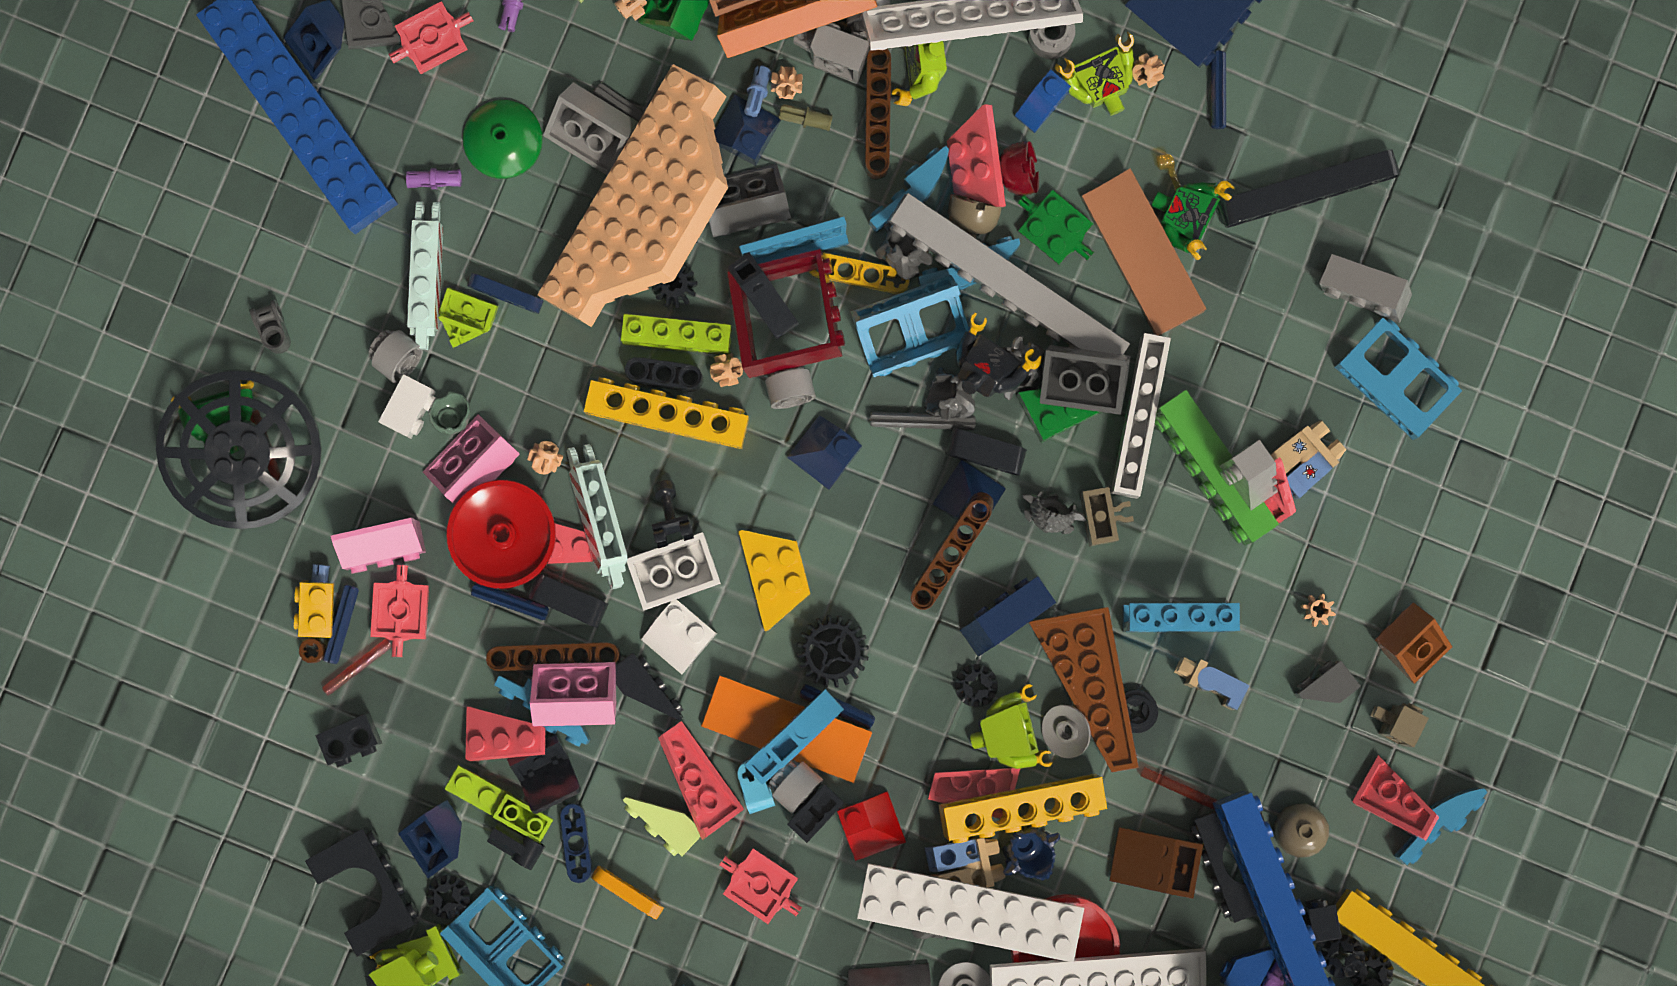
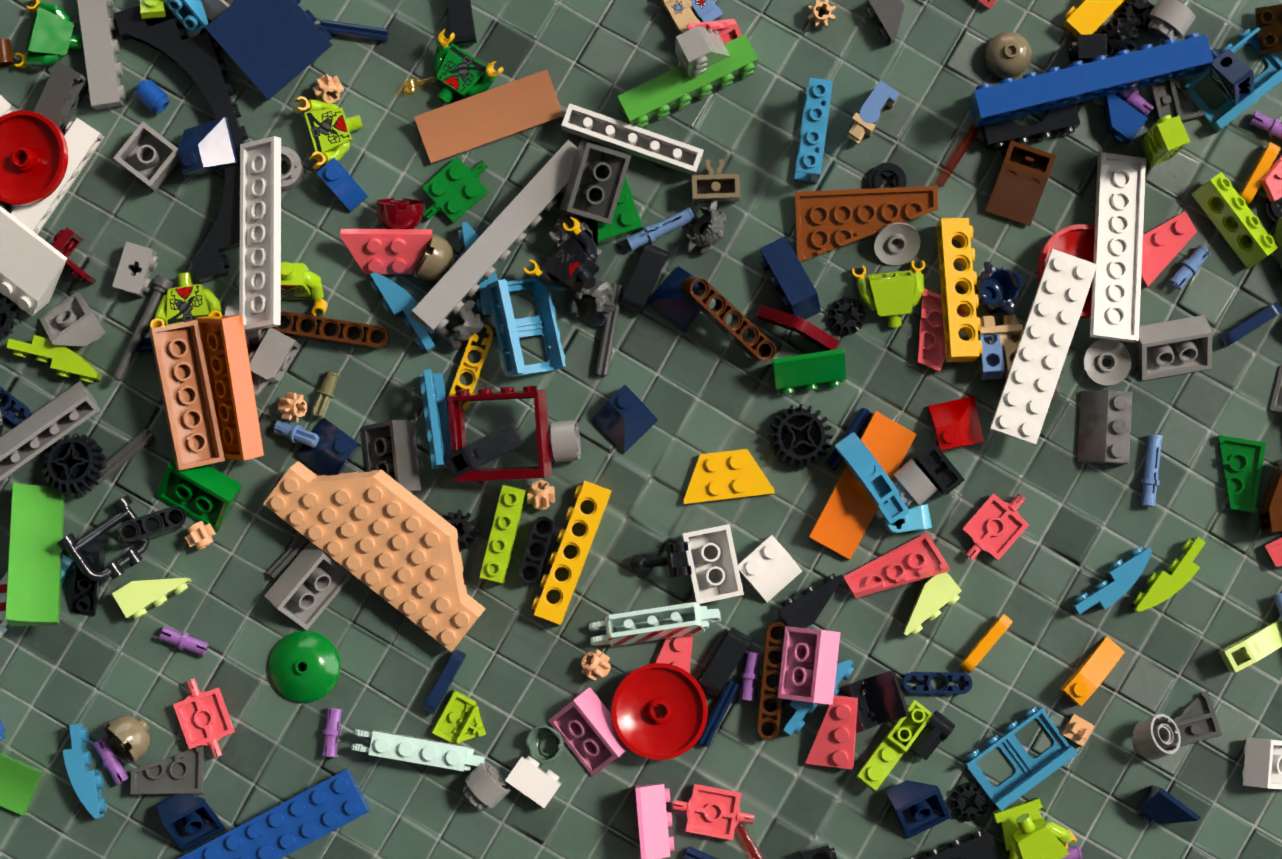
camera: 80 degrees left, 0 degrees up
none -> medium blue pin [626,207,695,251]
none -> medium lavender pin [739,652,761,701]
none -> dark red beam [755,305,840,351]
none -> green slope [771,348,847,395]

